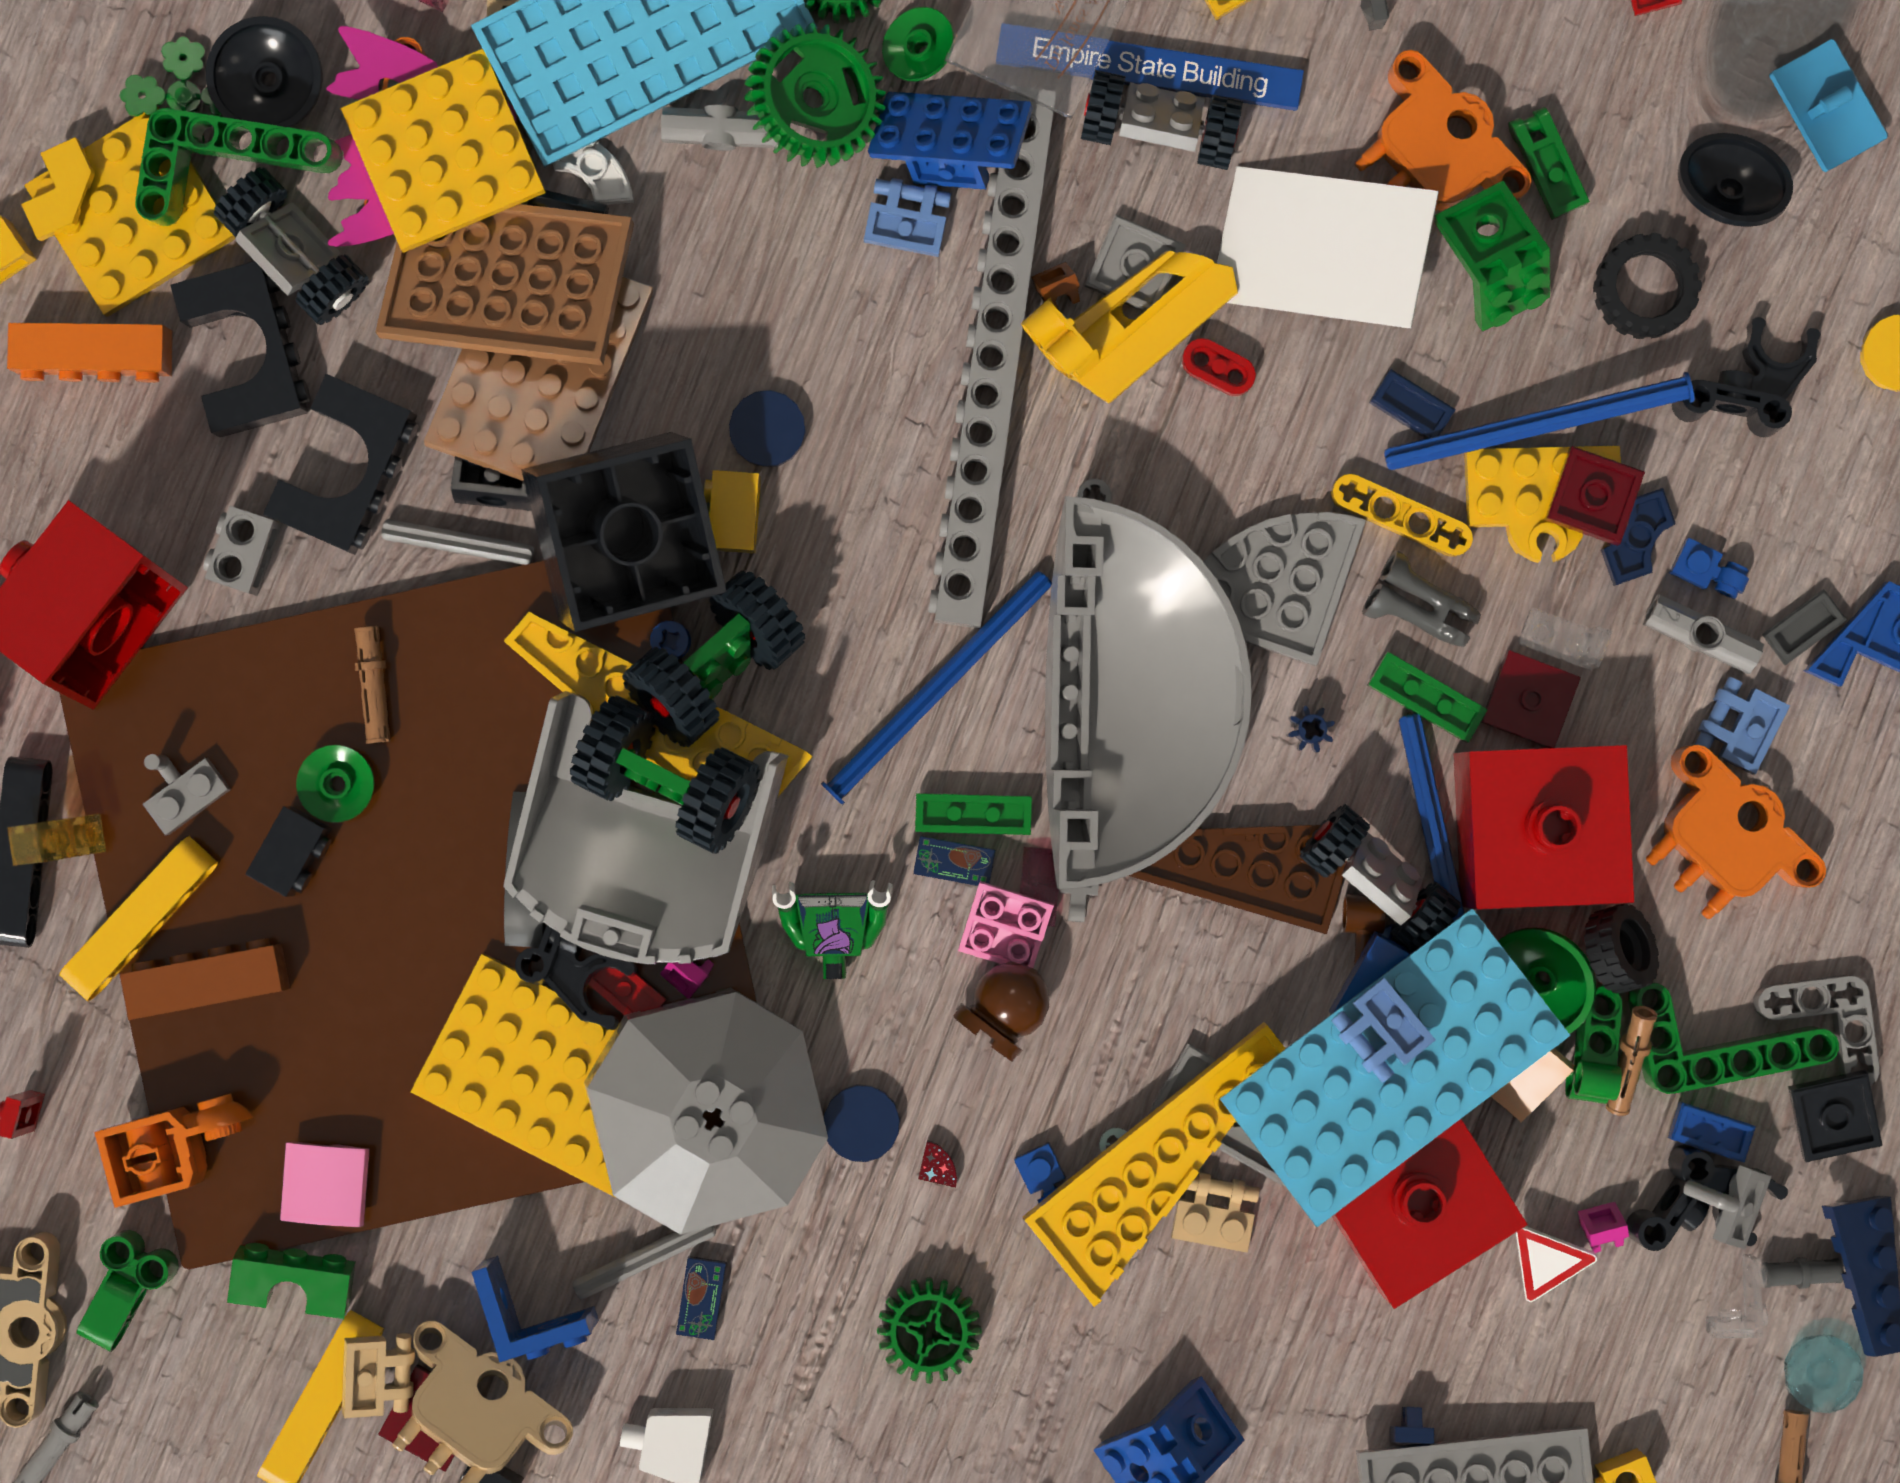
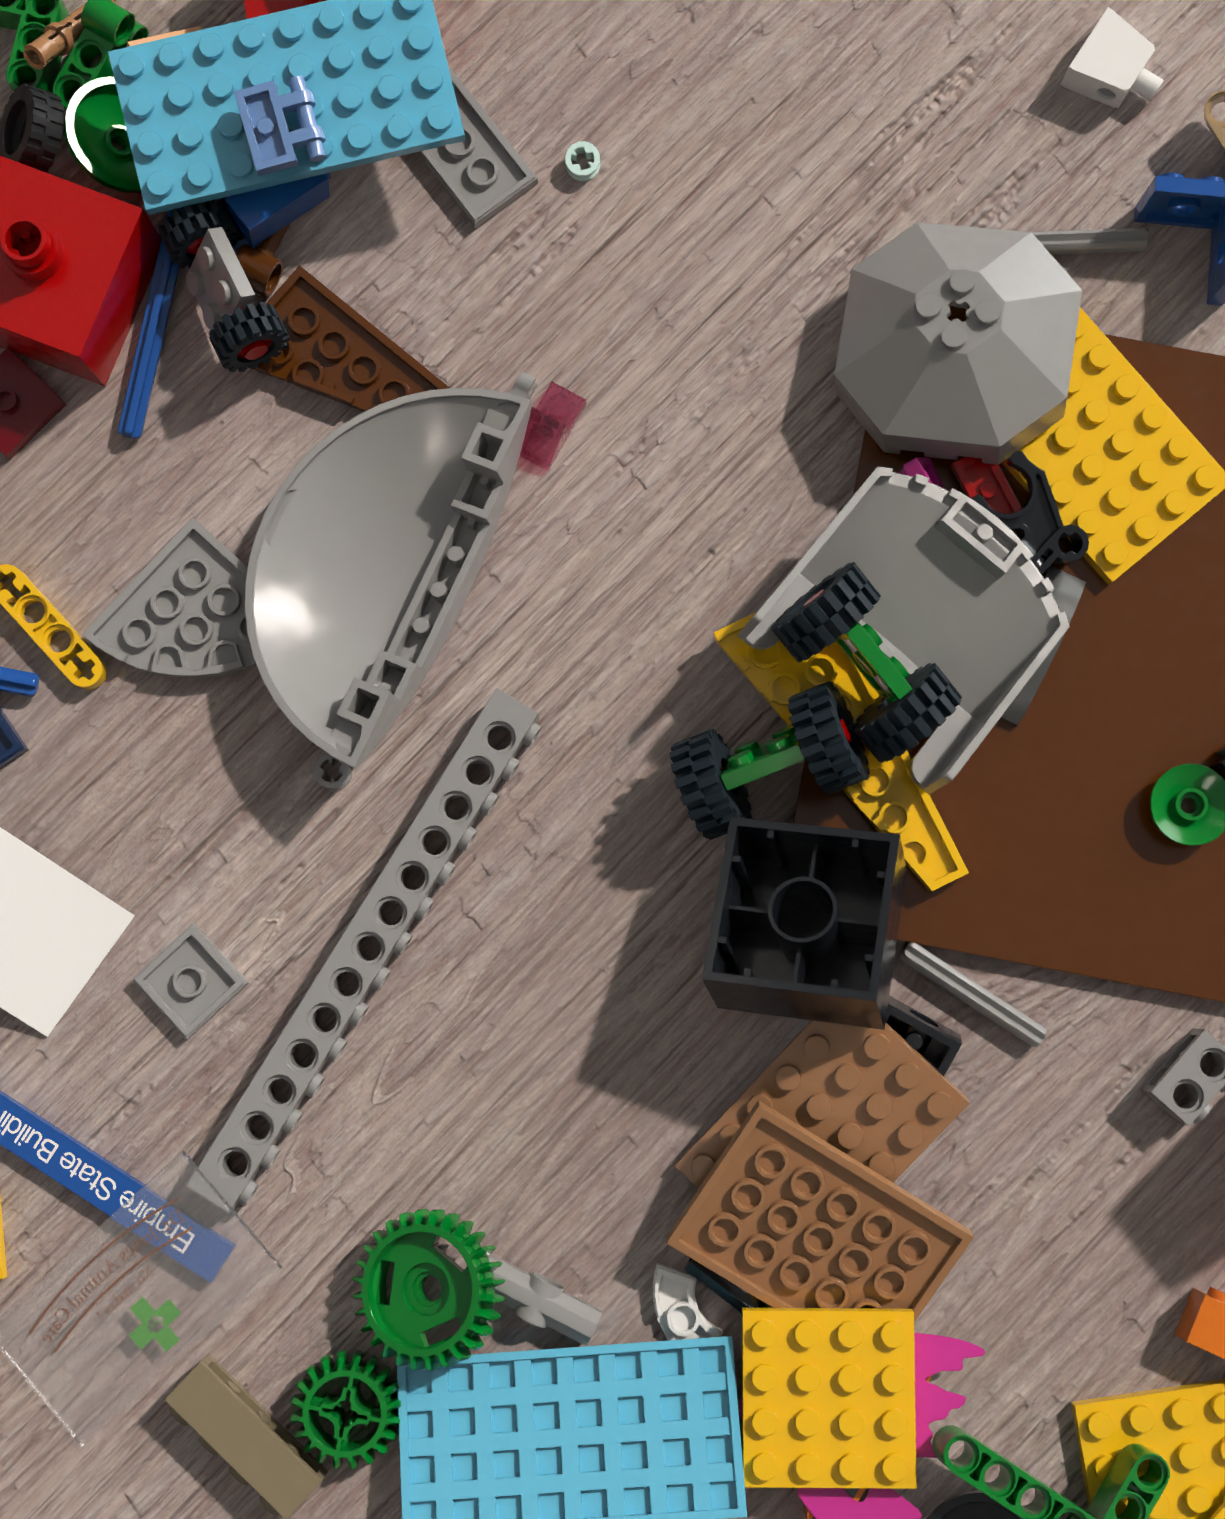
camera: 155 degrees left, 5 degrees down
black arch [170,261,311,438] -> none
plate [214,167,369,325] -> none
black arch [263,374,418,555] -> none
medium nougat pin [354,626,391,744] -> none
blue wheel [650,621,691,659] -> none
dark blue tile [676,1256,727,1340] -> none
yellow piece [704,470,761,554] -> none
dark blue tile [729,390,806,467] -> none
torso [772,880,893,979] -> none
blue axle [821,571,1052,805] -> none
dark blue tile [824,1084,900,1162] -> none
medium blue plate [864,178,952,257] -> none
blue bracket [868,92,1033,190] -> none
green gear [877,1277,982,1384] -> none
green dish [882,7,955,81] -> none
dark blue tile [913,836,996,886] -> none
green plate [915,793,1032,835] -> none
dark red tile [918,1140,957,1188] -> none
reddish brown tile [953,961,1049,1062] -> none
bright pink slope [958,881,1054,968] -> none
blue plate [1014,1142,1066,1203] -> none
yellow panel [1021,251,1238,404] -> none
yellow wing [1022,1022,1286,1307] -> none
dark orange tile [1031,262,1080,310] -> none
plate [1081,70,1243,170] -> none
tan plate [1171,1172,1260,1253] -> none
red plate [1182,338,1256,396] -> none
dark blue gear [1286,706,1335,753] -> none
dark grey piece [1362,550,1481,647] -> none
green plate [1367,652,1488,743] -> none

